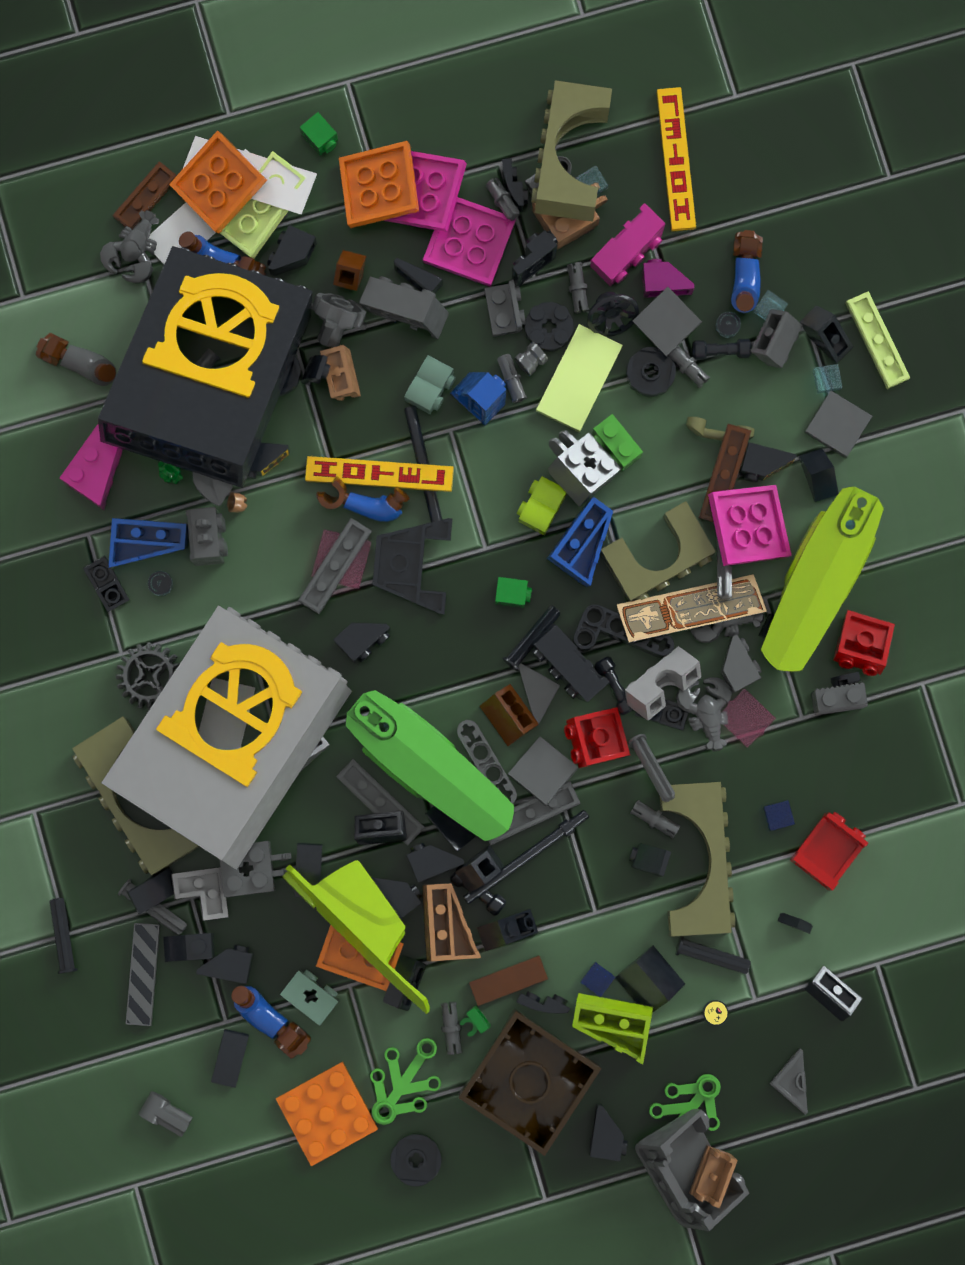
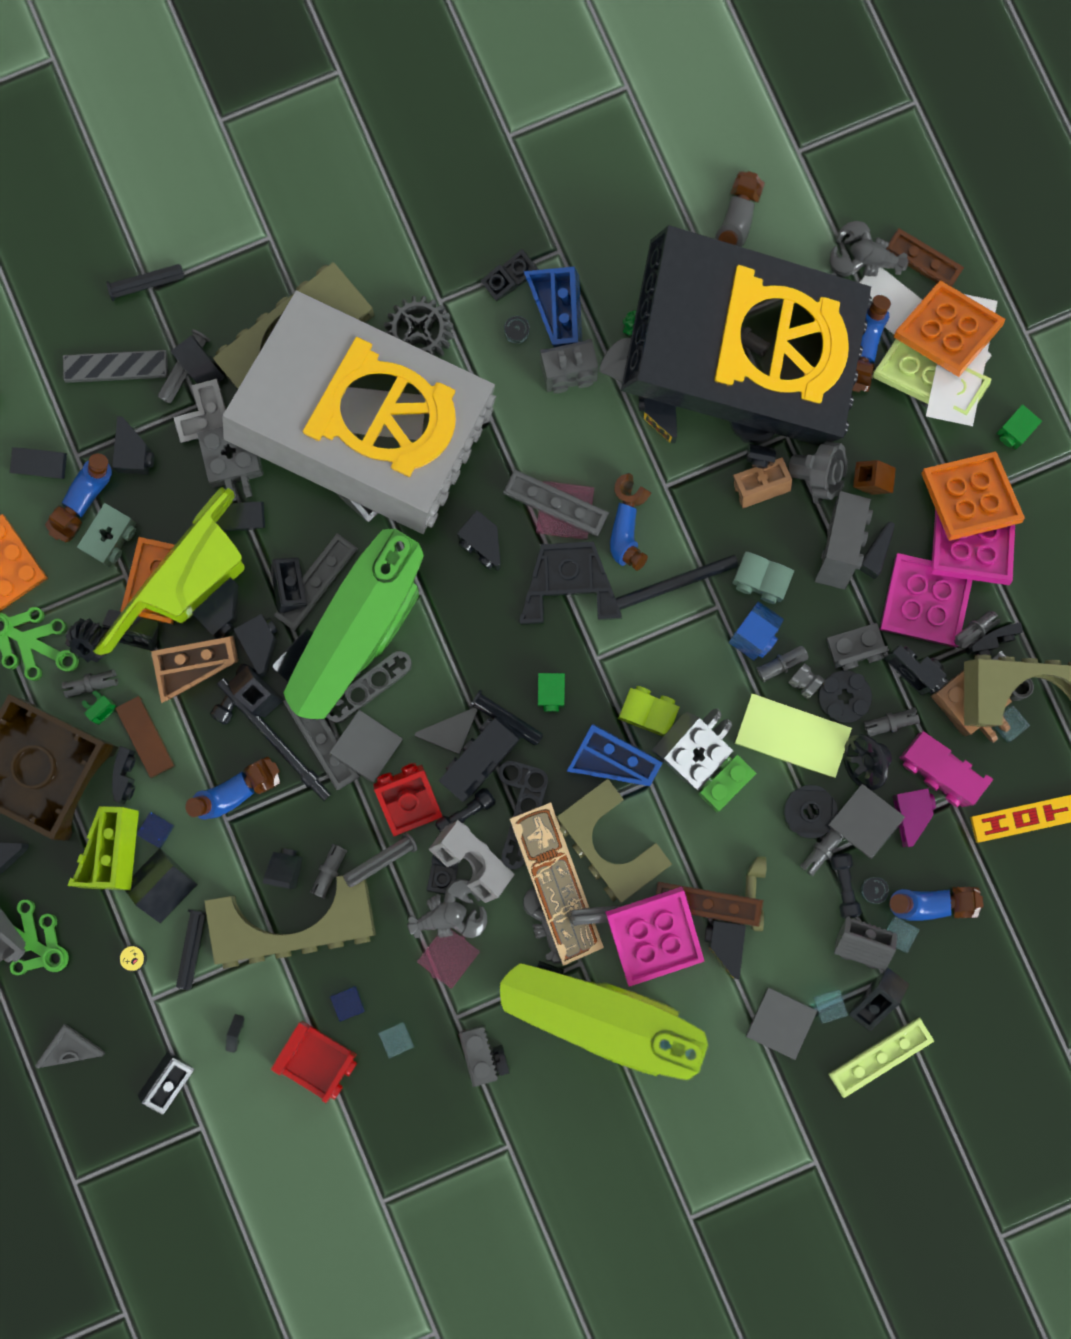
camera: 90 degrees right, 0 degrees up
dark pink wedge [60,425,123,510] -> none
black slope [163,933,215,962] -> none
medium nougat hinge [227,492,247,513] -> none
black slope [267,225,317,276] -> none
yellow tile [305,456,454,492] -> none
black slope [477,909,538,951] -> none
reddish brown brick [480,684,539,746] -> none
dark grey slope [720,635,762,694] -> none
black slope [799,449,838,502] -> none
red plate [833,610,895,676] -> none
none -> black gear [65,618,108,663]
none -> piece [185,757,280,820]
none -> clear light blue tile [379,1022,414,1058]

